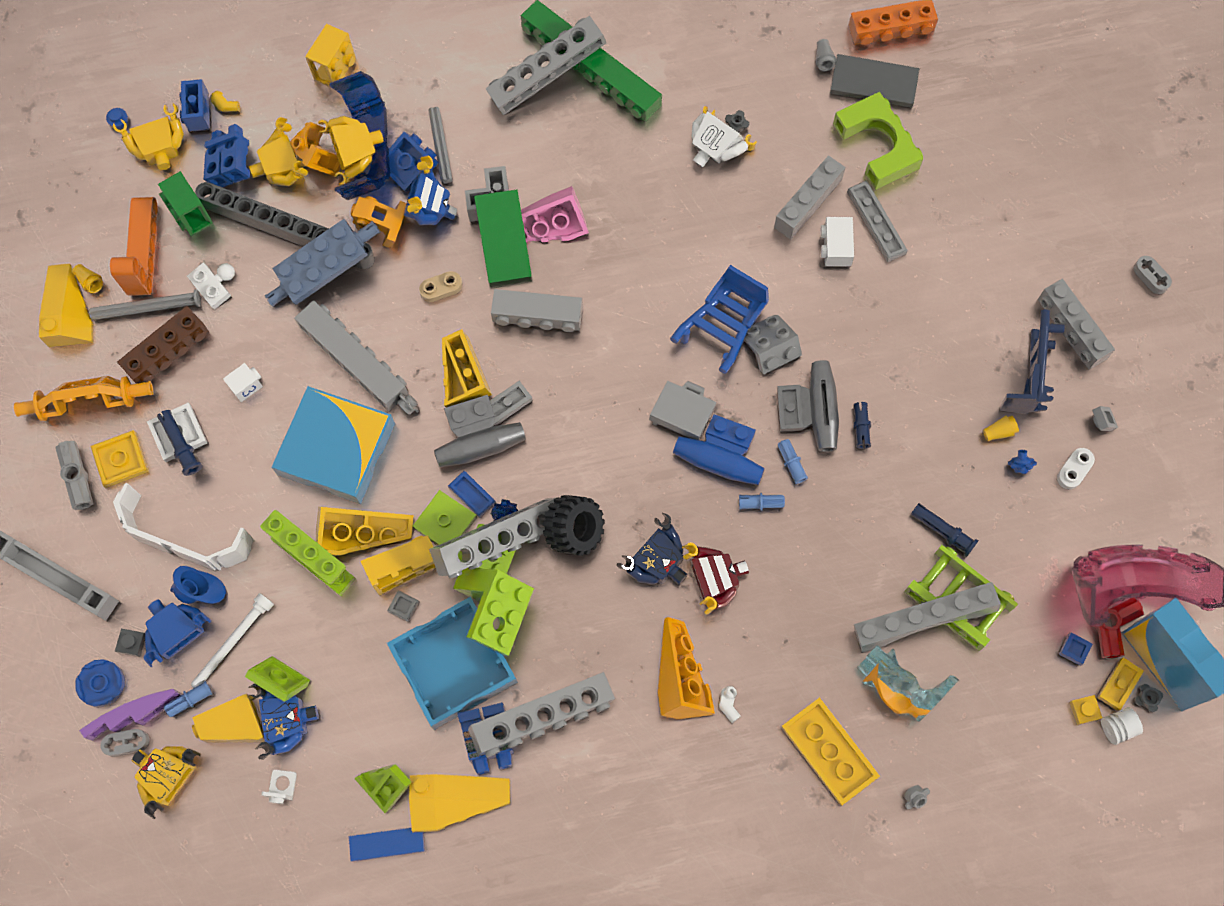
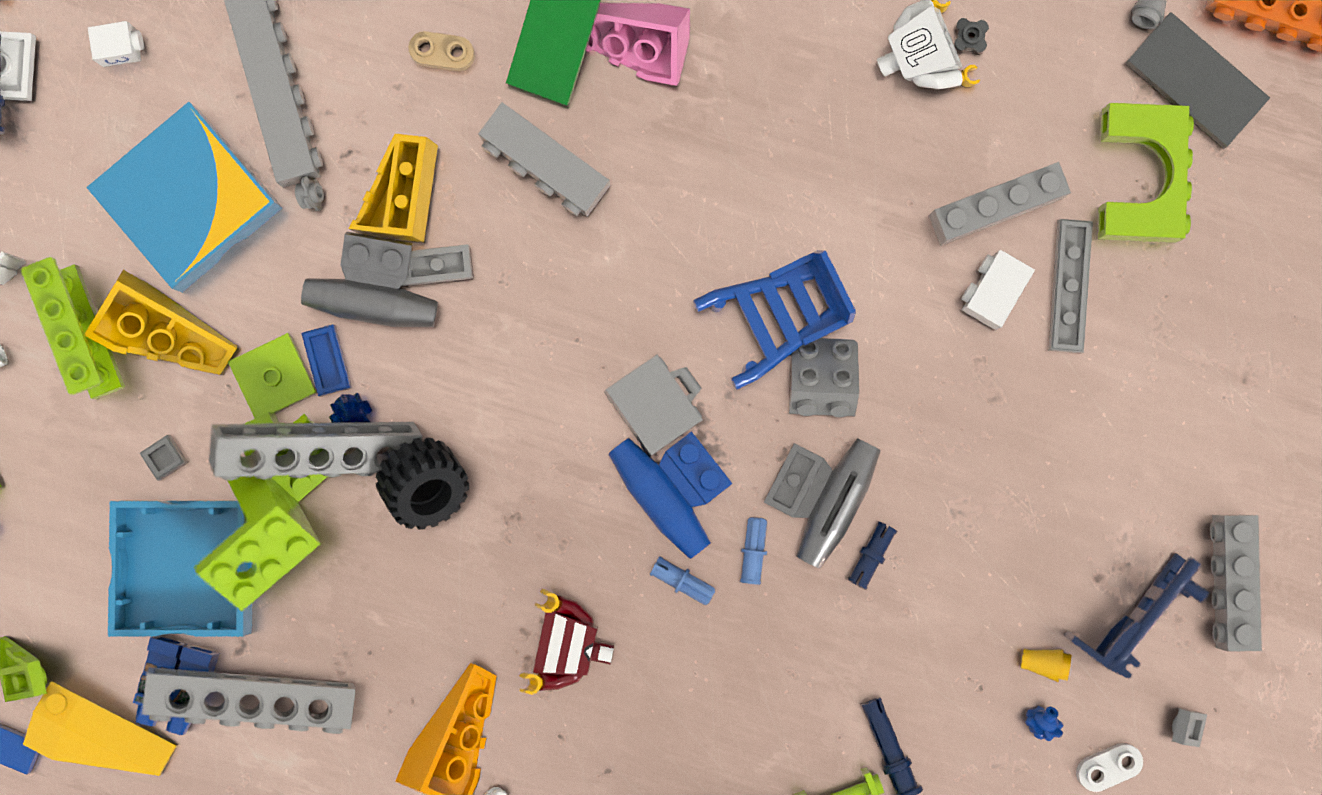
camera: 30 degrees right, 15 degrees up
yellow wedge [360,535,436,596] -> none
dark blue torso [617,512,688,585] -> none

